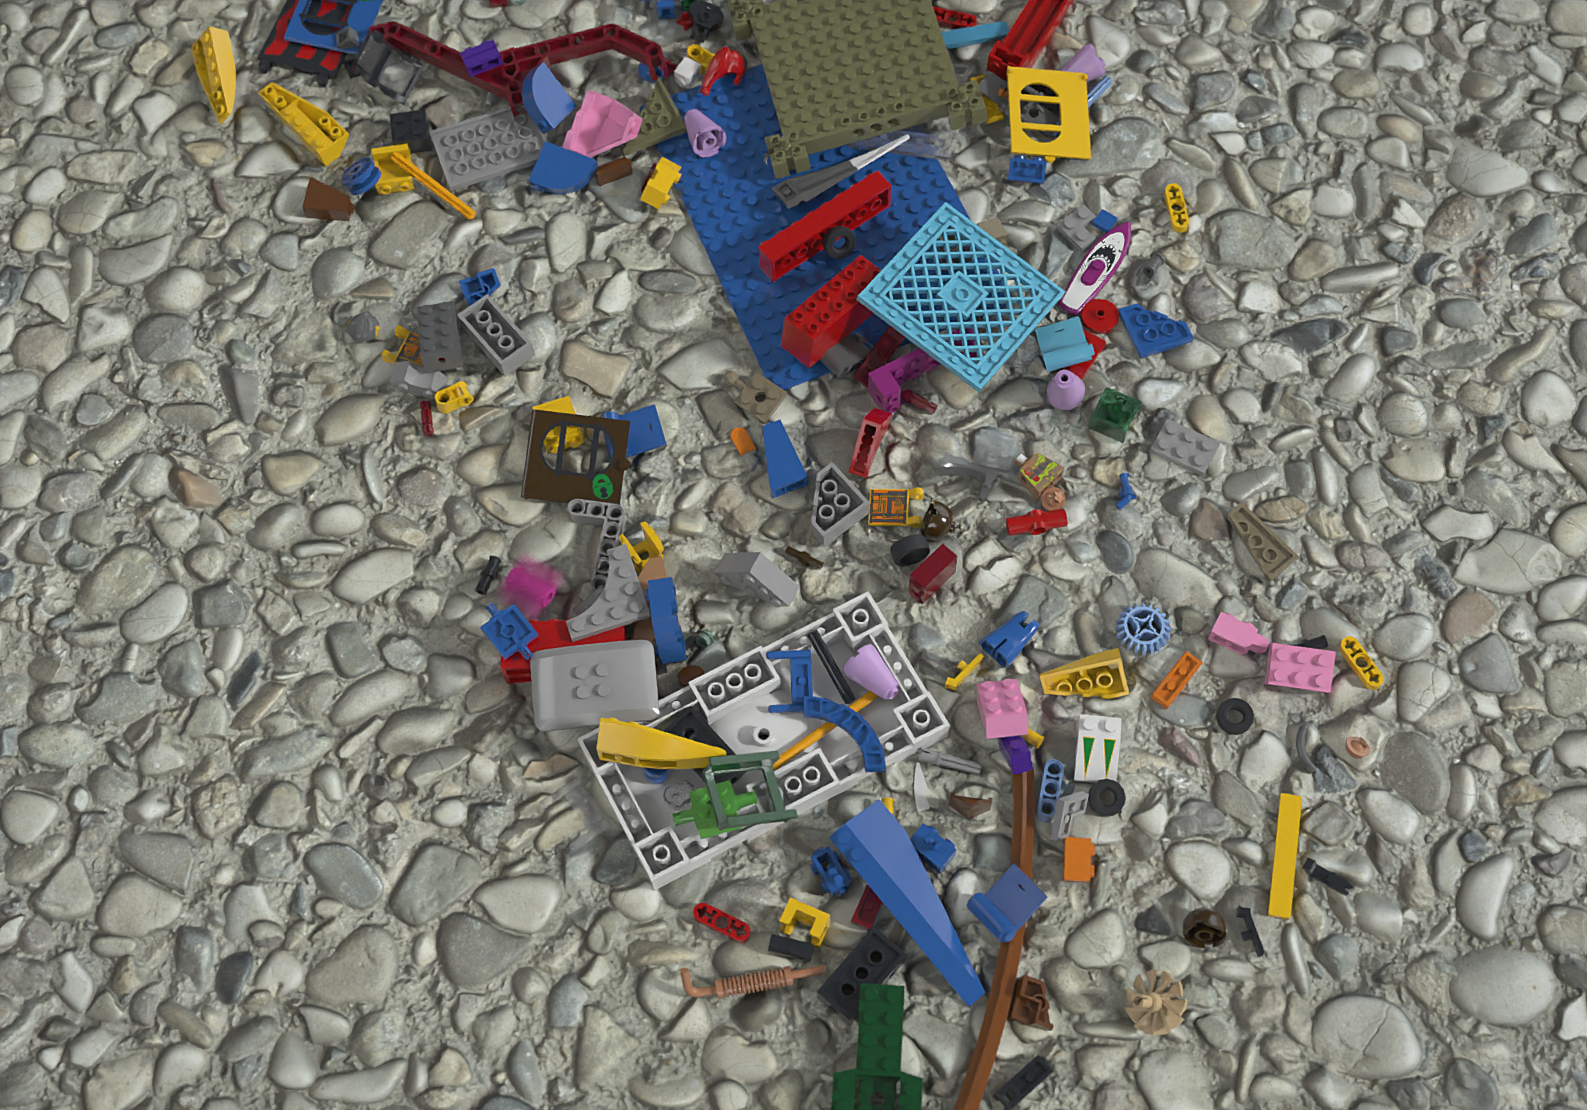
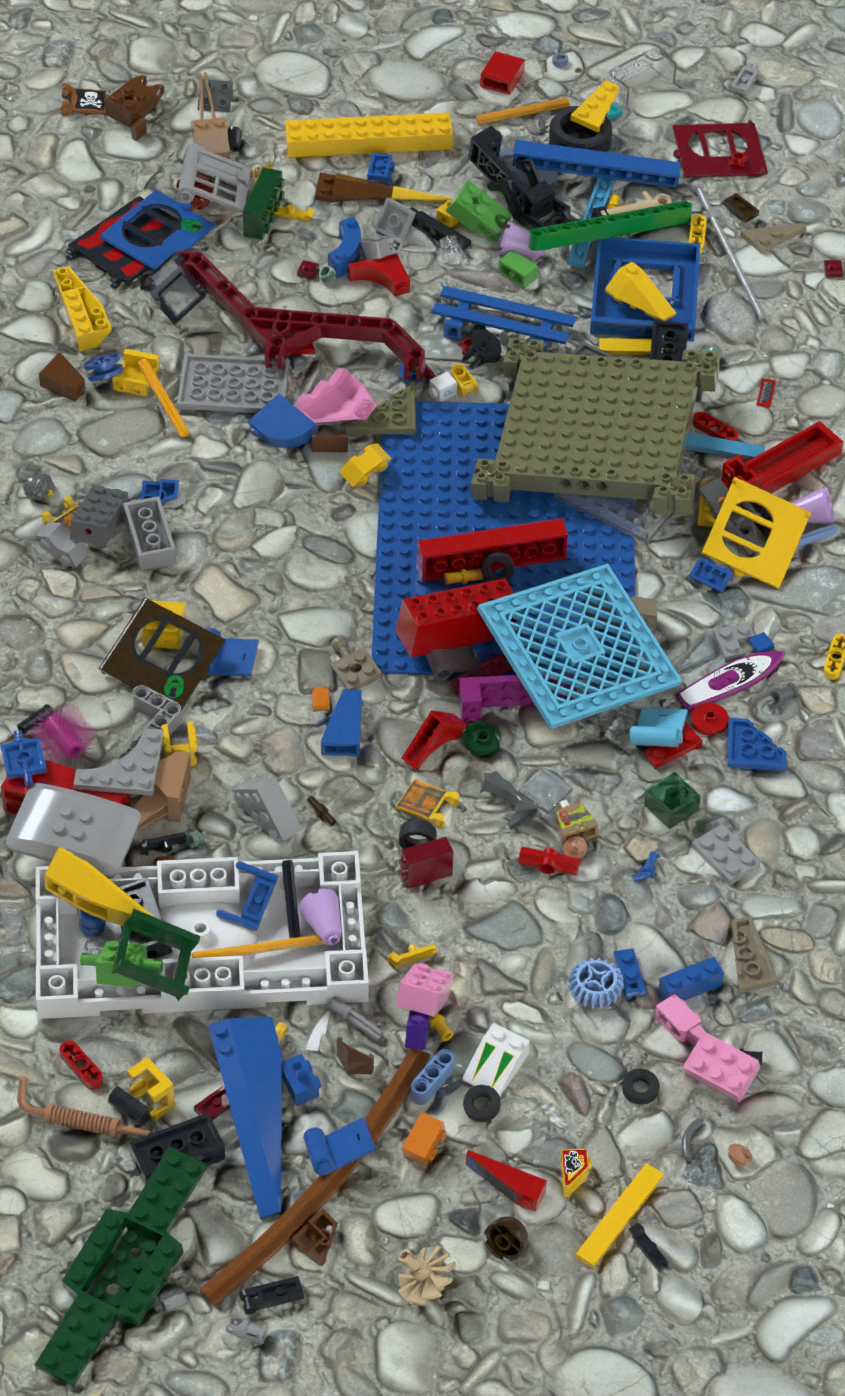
camera: 20 degrees right, 15 degrees down
yellow wedge [192,26,236,124] -> none
dark grey slope [336,26,359,49] -> none
black brick [390,109,432,154] -> none
dark red axle [420,400,434,436] -> none
yellow piece [435,381,474,414] -> none
dark purple brick [460,39,503,77] -> none
brick [522,62,577,135] -> none
blue brick [645,577,686,664] -> none
lavender cone [684,109,726,157] -> none
red hair [698,47,746,96] -> none
dark grey plate [772,134,910,209] -> none
blue tile [803,696,886,772] -> none
blue brick [809,846,852,897] -> none
light grey brick [811,462,870,547] -> none
dark red axle [902,389,938,414] -> none
dark brown cylinder [920,500,955,541] -> none
blue piece [979,611,1039,668] -> none
yellow wedge [1039,648,1129,699] -> none
lavender cone [1047,370,1085,410] -> none
light grey plate [1050,791,1089,841] -> none
orange tile [1150,651,1203,710] -> none
black piece [1236,905,1265,957] -> none
yellow beam [1339,636,1384,690] -> none
none -> yellow pin [444,568,483,585]
none -> dark green plate [463,720,501,757]
none -> red slope [466,1150,547,1212]
none -> slope [560,1149,592,1198]
none -> blue plate [613,948,646,1000]
none -> blue brick [658,957,724,1001]

